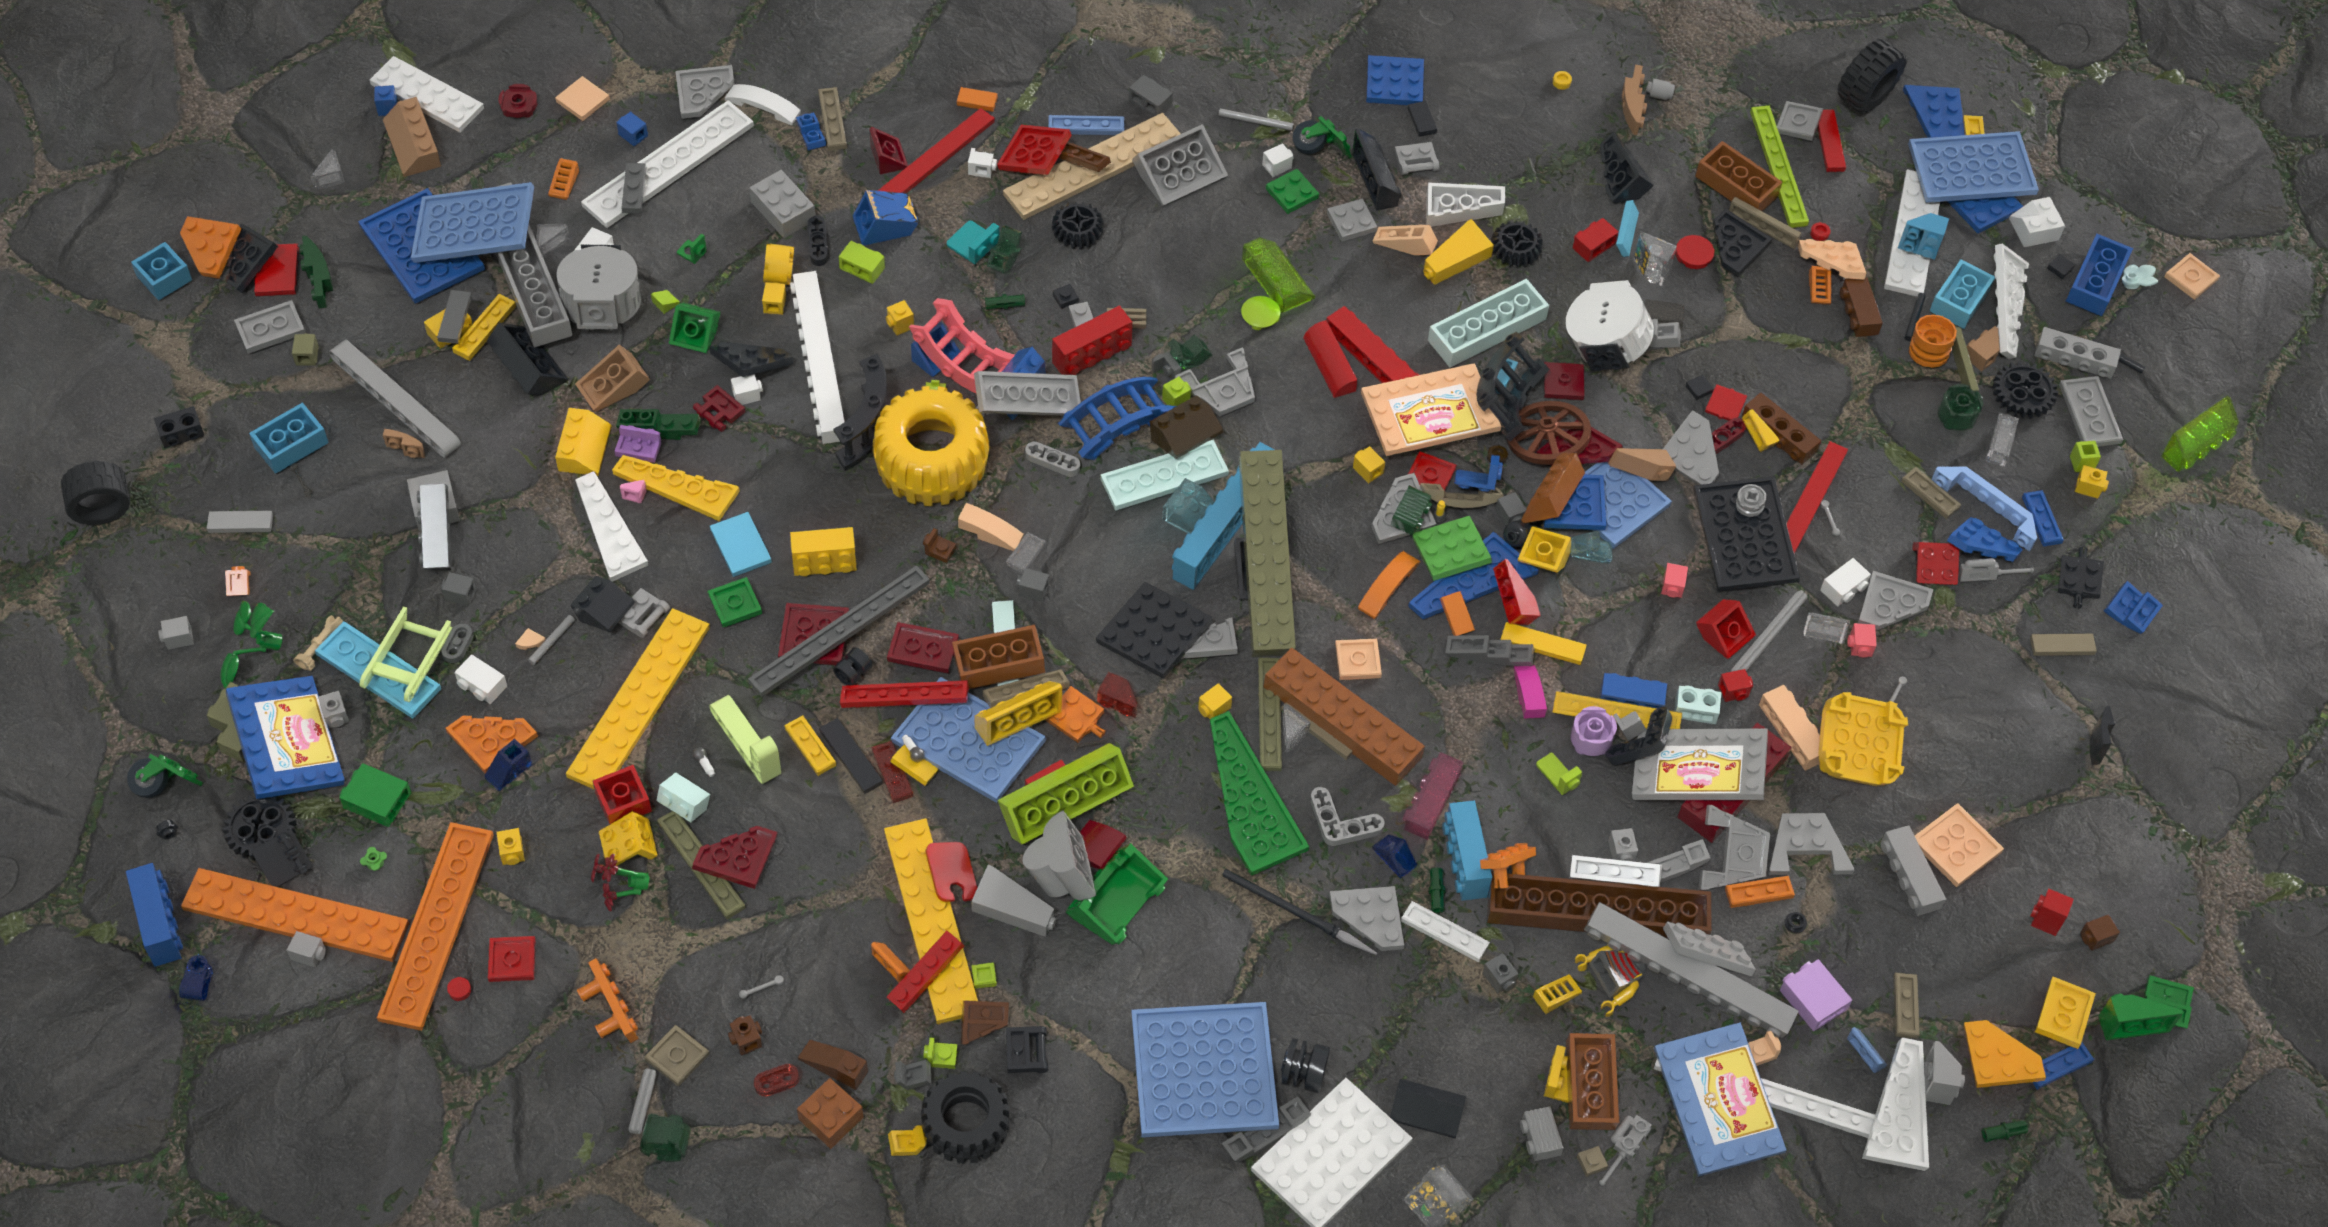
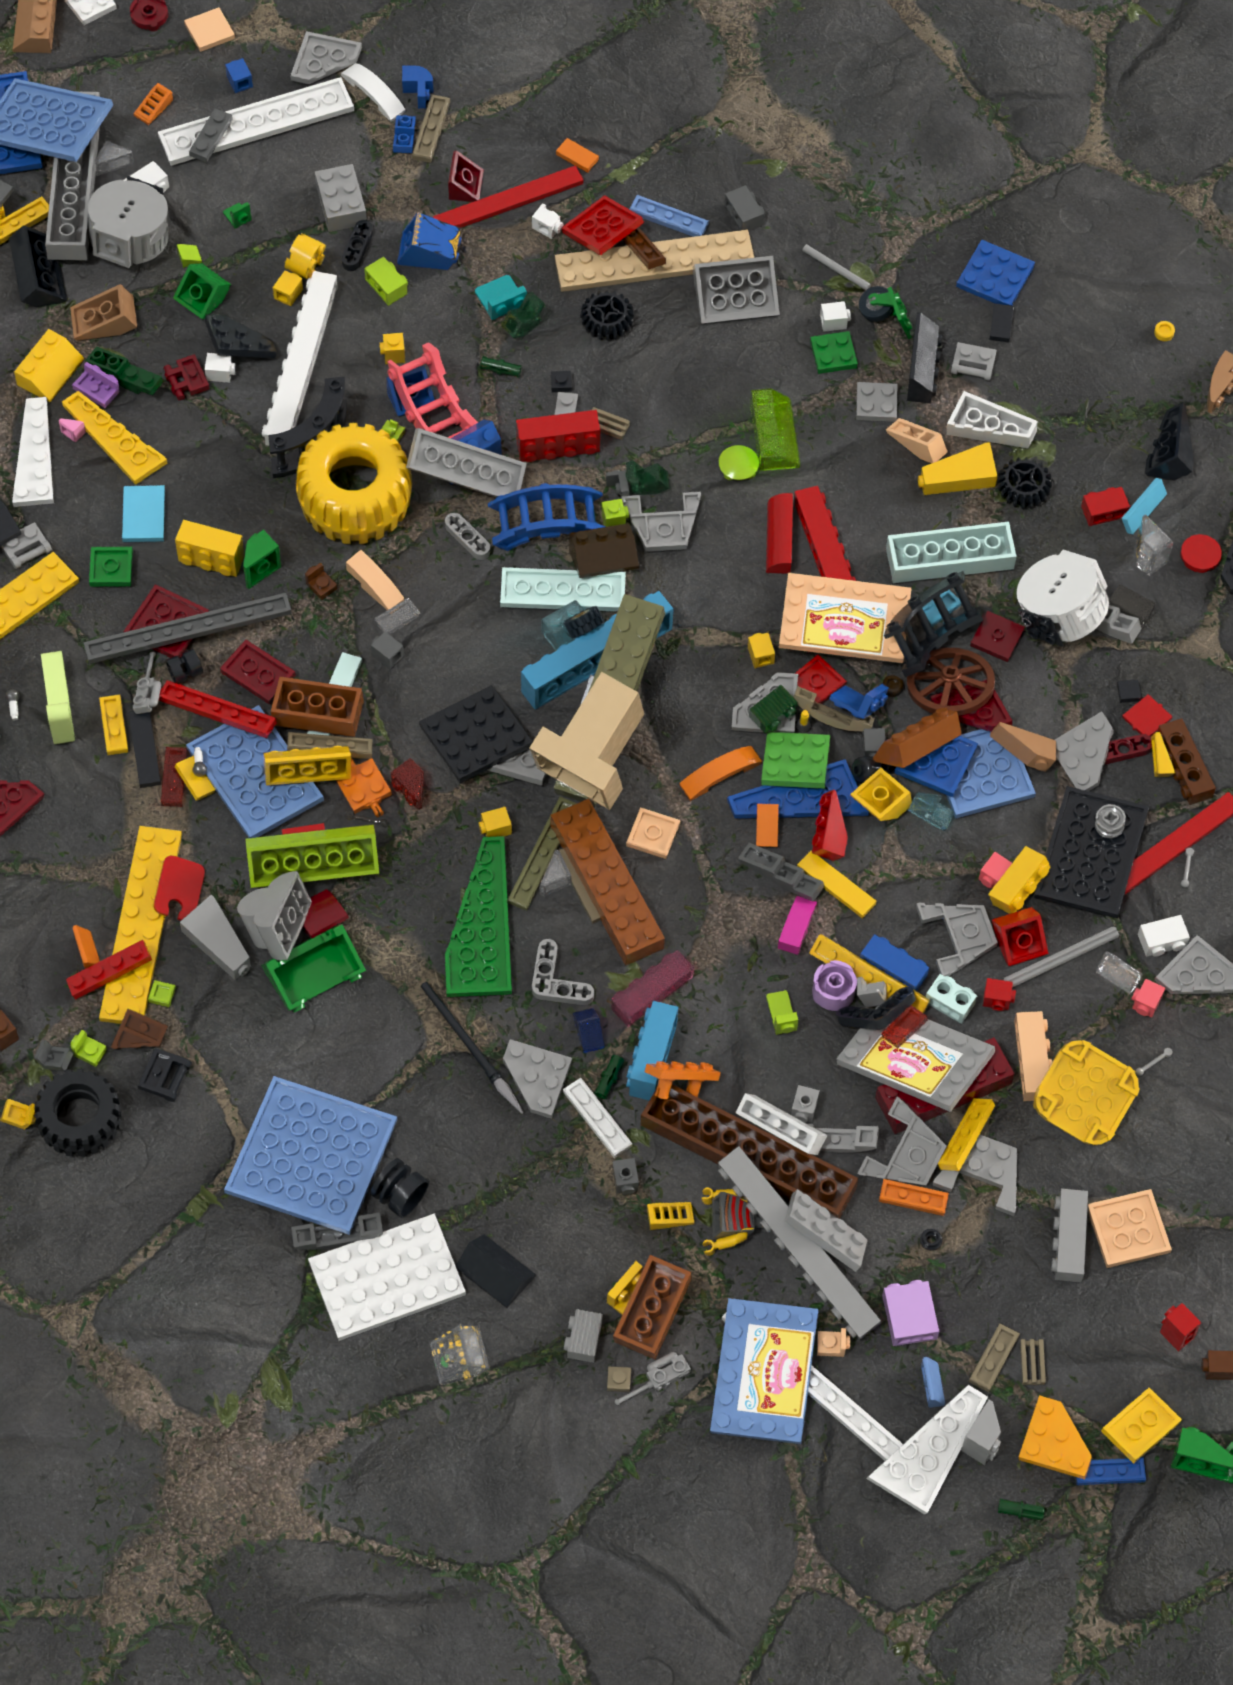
camera: 25 degrees right, 5 degrees up
none -> light grey piece [133,651,162,714]
none -> green slope [243,530,281,590]
none -> blue brick [402,66,434,109]
none -> tan piece [529,672,644,810]
none -> black wheel [564,606,604,638]
none -> clear red tile [881,1005,928,1048]
none -> light grey wing [916,903,998,976]
none -> yellow plate [938,1098,995,1171]
none -> yellow brick [988,846,1050,914]
none -> dark tan tile [1020,1339,1046,1385]

